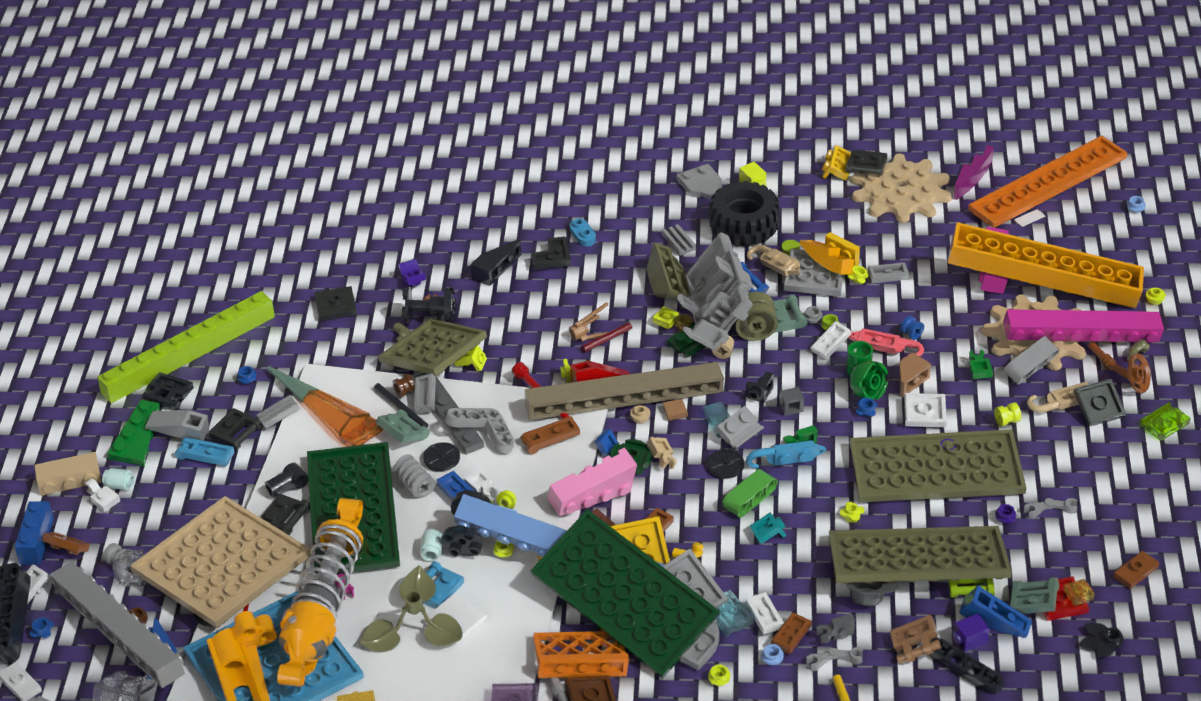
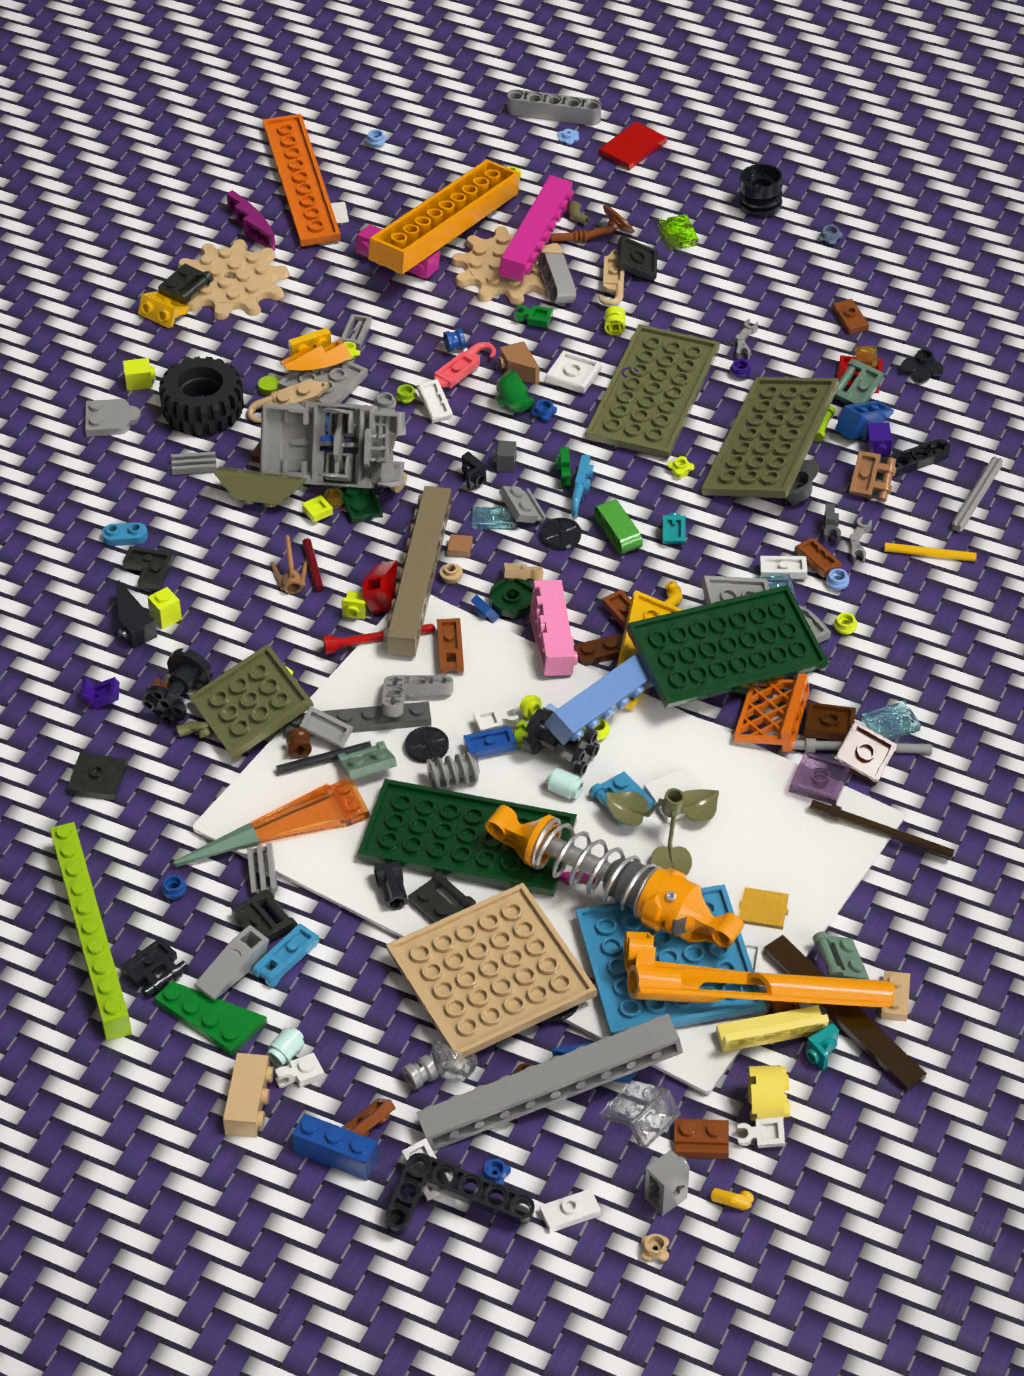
camera: 70 degrees left, 5 degrees up
green wheel [846,341,873,375] -> none
none -> neon yellow brick [147,587,182,630]

